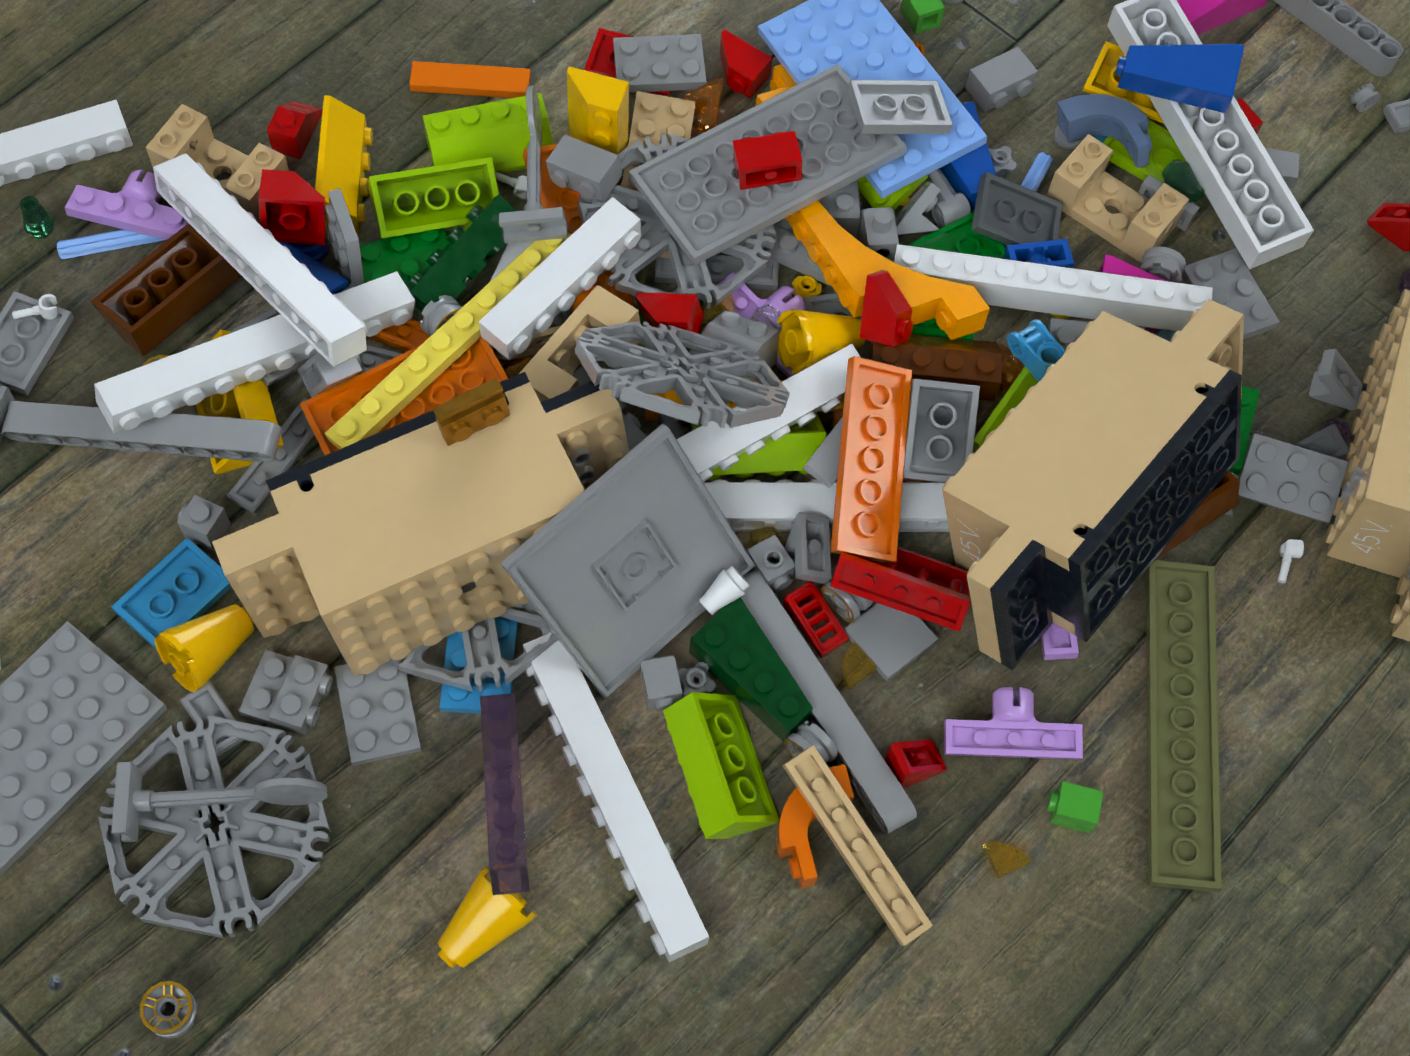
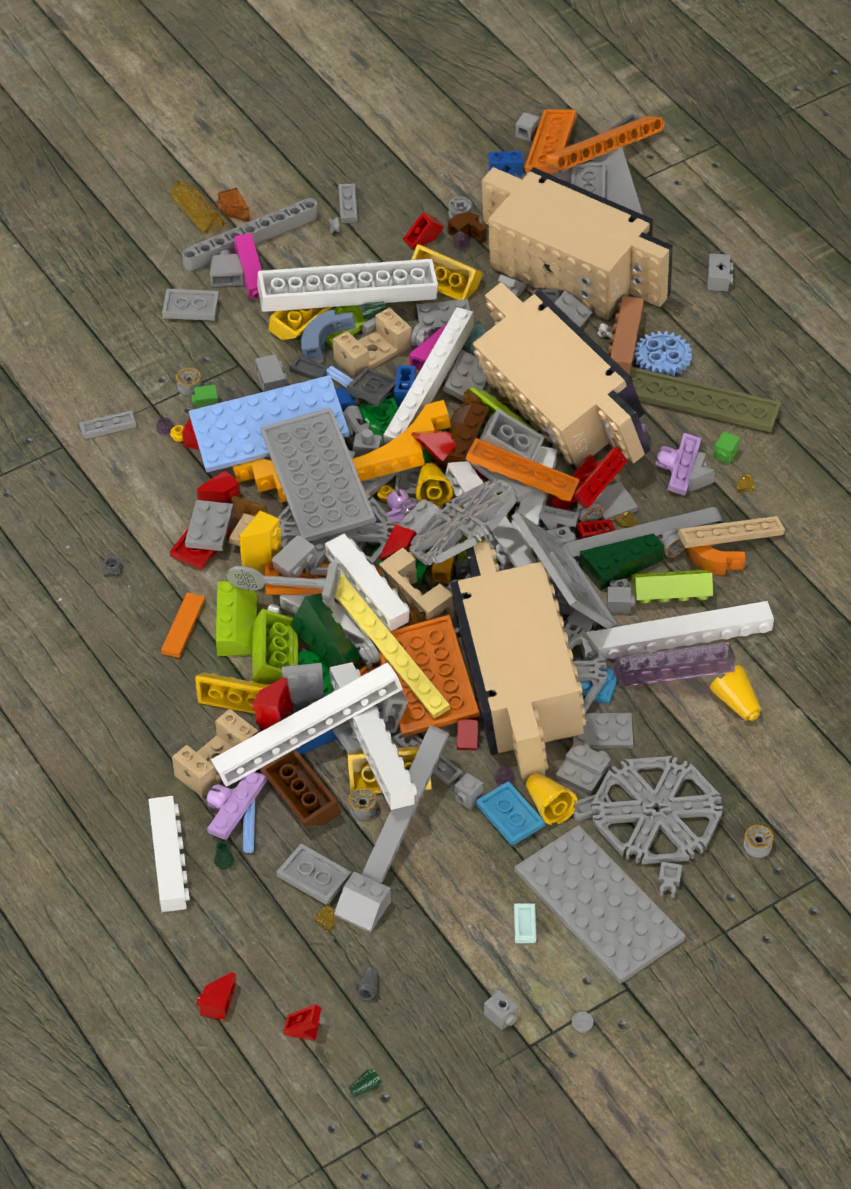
camera: 70 degrees left, 15 degrees down
white hand [12,294,58,320] -> none
light grey piece [111,762,328,842] -> none
red slope [267,101,323,159] -> none
pearl gold plate [432,378,510,446] -> none
white cone [699,566,750,615] -> none
red brick [733,131,802,190] -> none
light grey plate [847,80,953,134] -> none
red slope [884,739,947,789] -> none
dark azure piece [1007,319,1065,381] -> none
blue slope [1115,44,1245,113] -> none
none -> dark grey tile [290,356,329,379]
none -> yellow slope [411,244,484,300]
none -> nougat brick [608,296,644,375]
none -> light blue gear [634,331,692,377]
none -> light grey plate [658,862,682,898]
none -> light grey slope [688,452,715,491]

